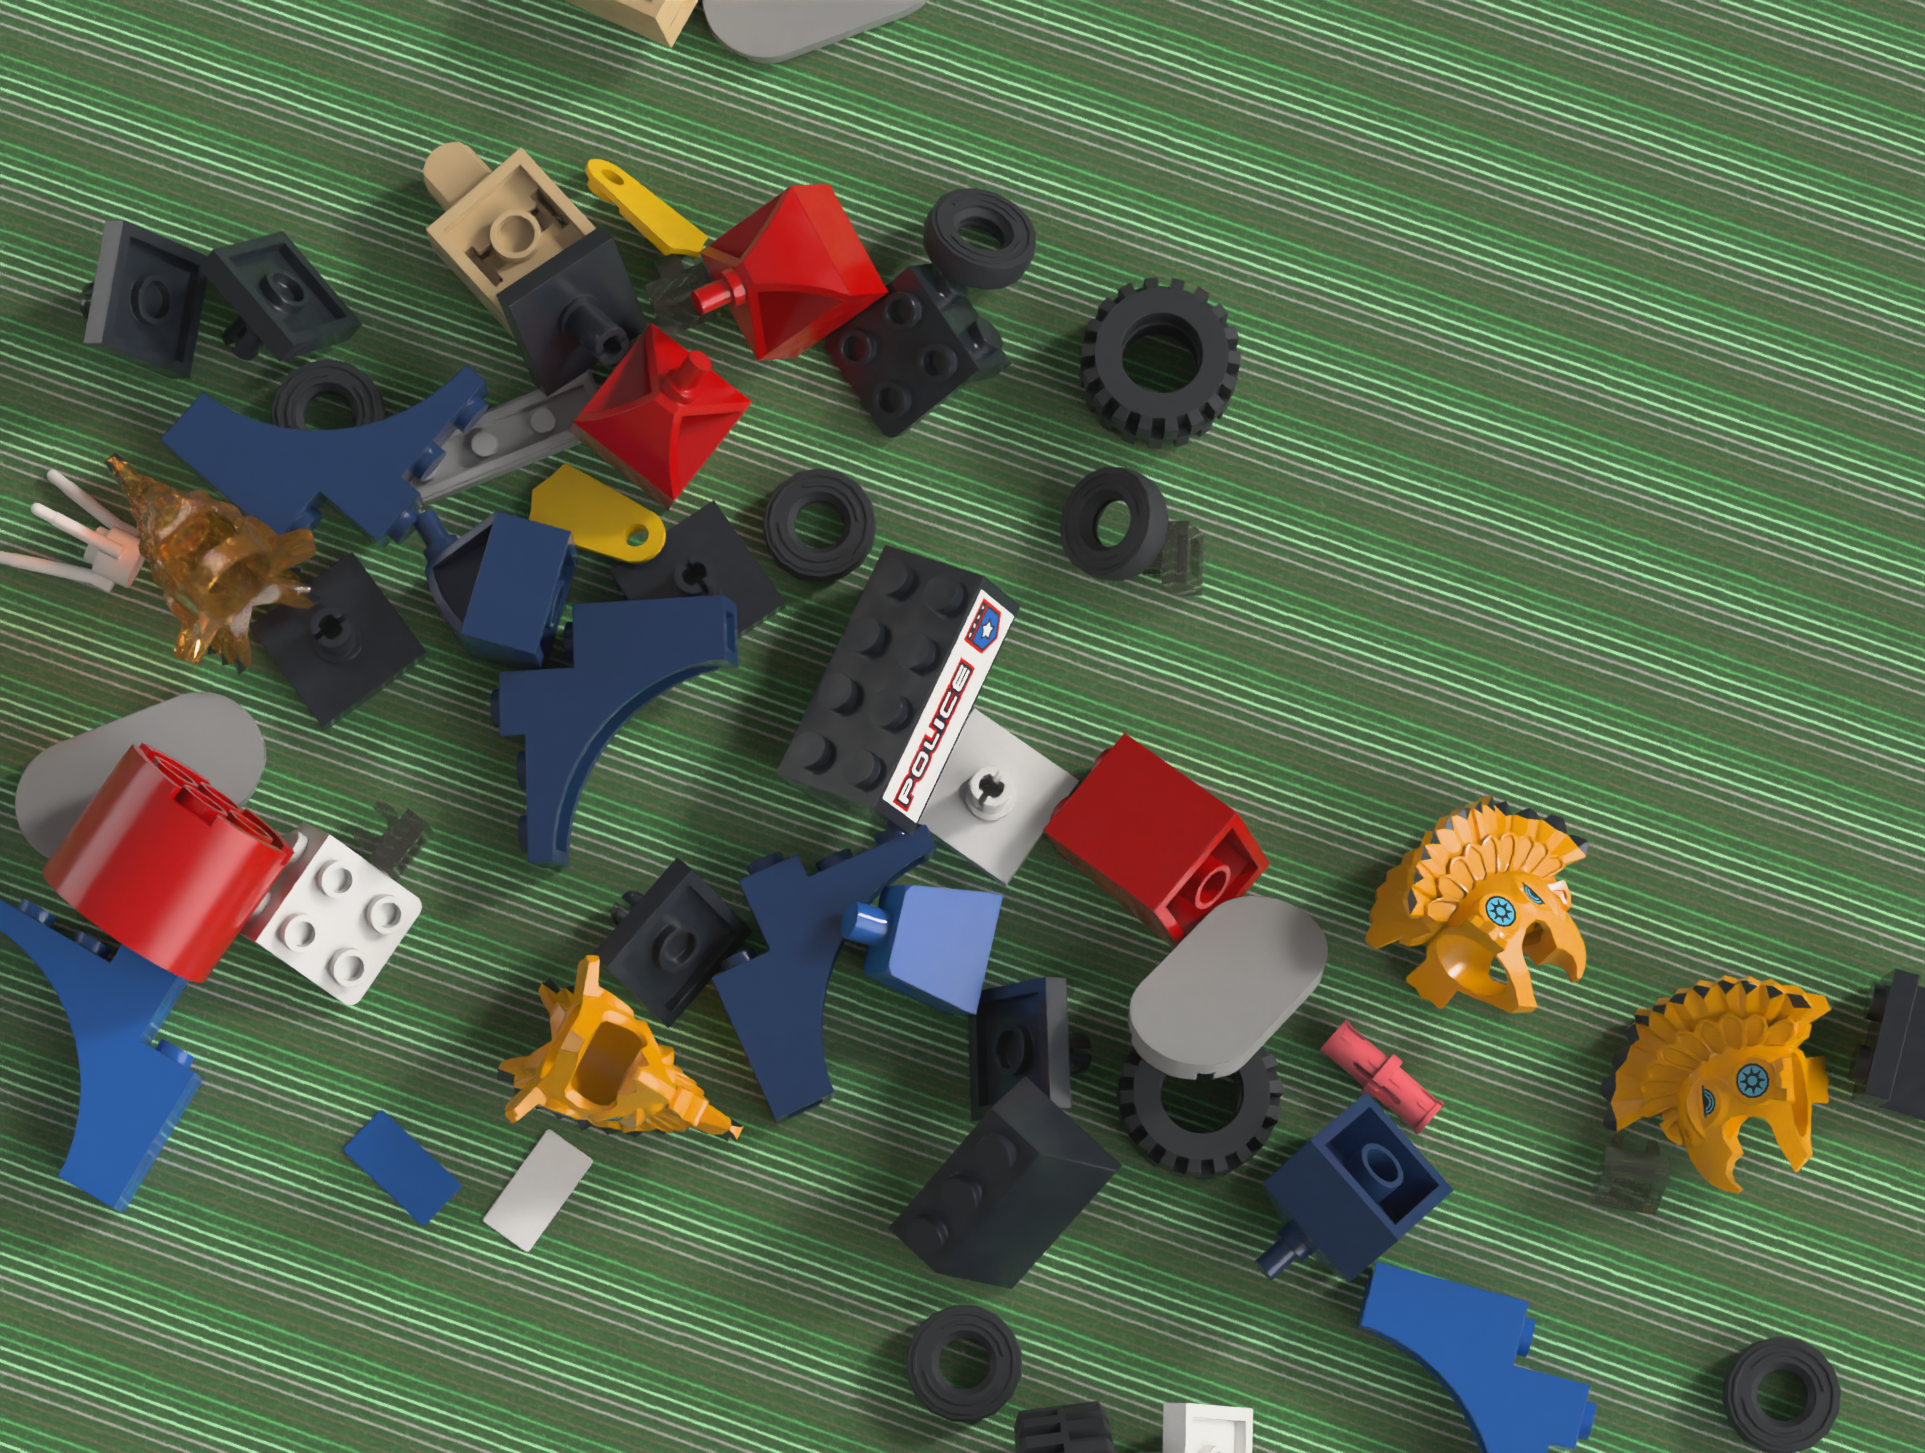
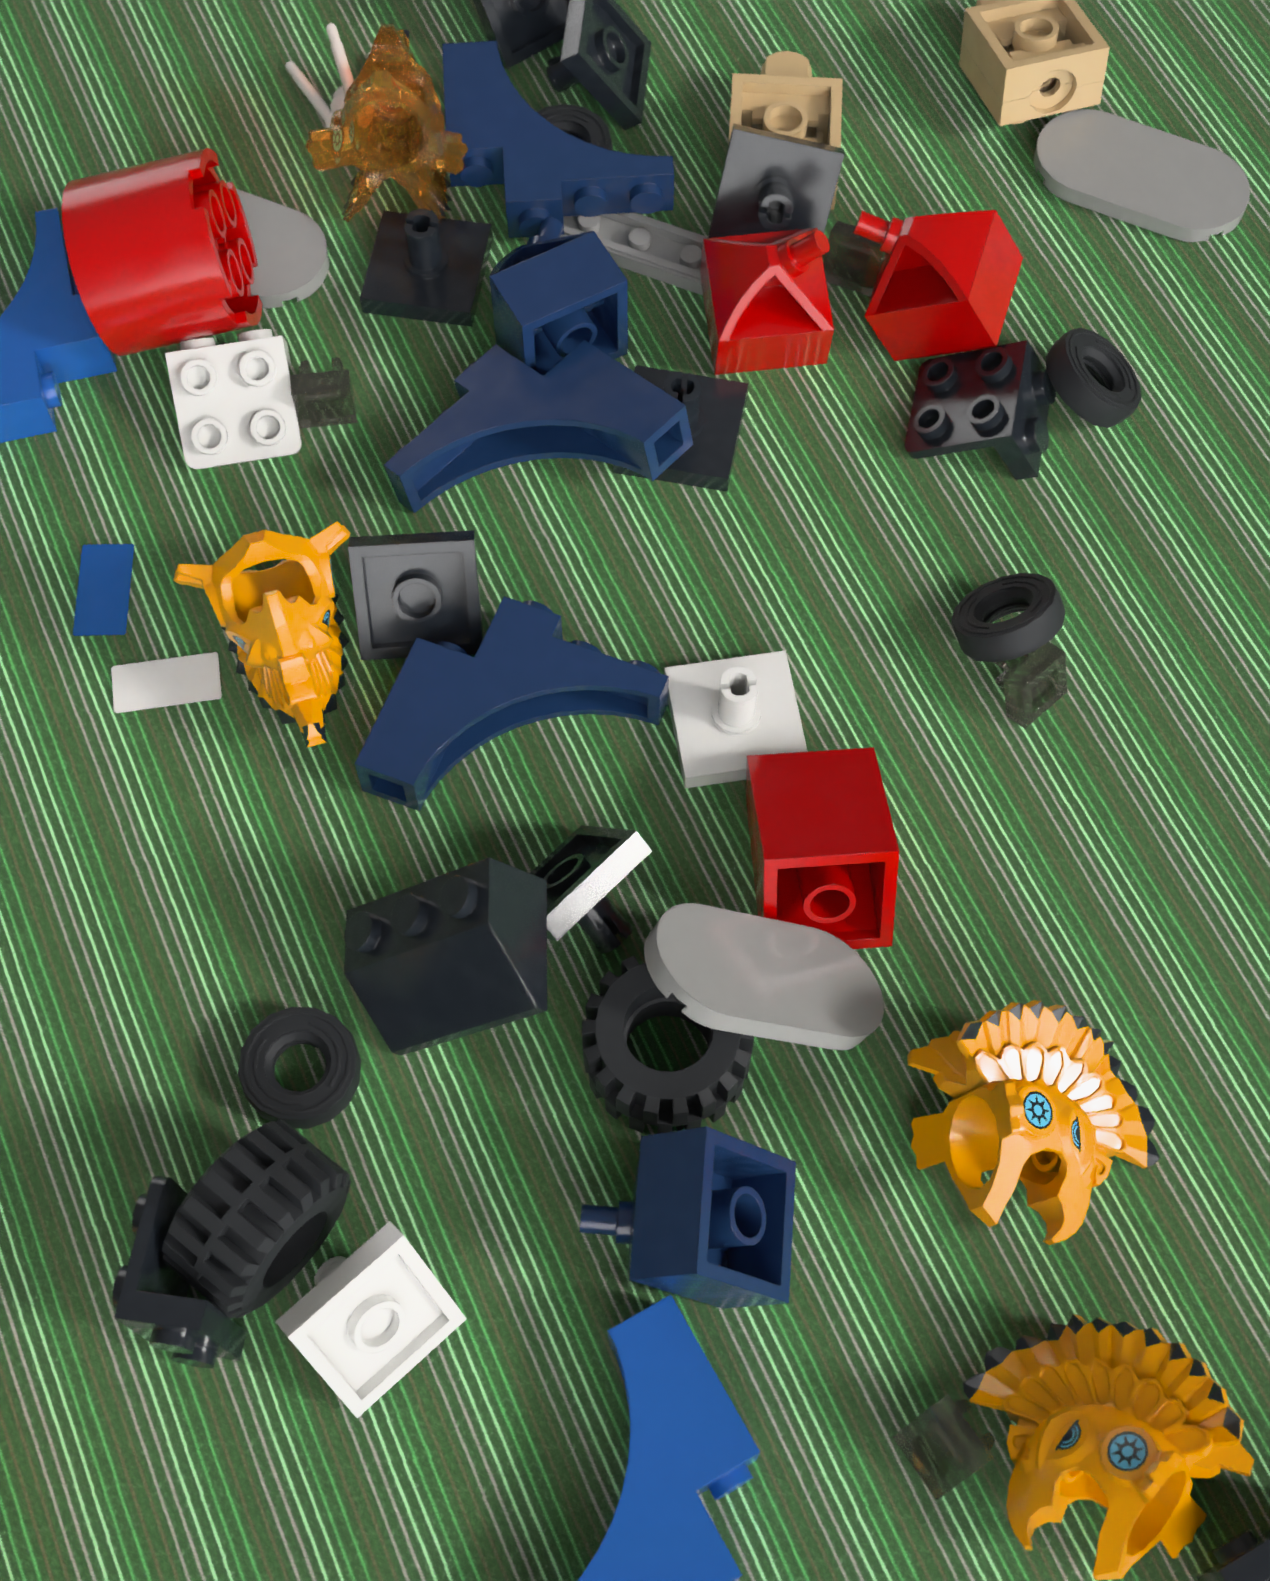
camera: 50 degrees right, 15 degrees down
yellow piece [528,463,666,564] -> none
yellow piece [585,159,708,260] -> none
black tyre [762,468,876,583] -> none
black brick [776,545,1021,836] -> none
torso [841,885,1003,1015] -> none
black tyre [1079,277,1241,449] -> none
coral pin [1319,1019,1444,1135] -> none

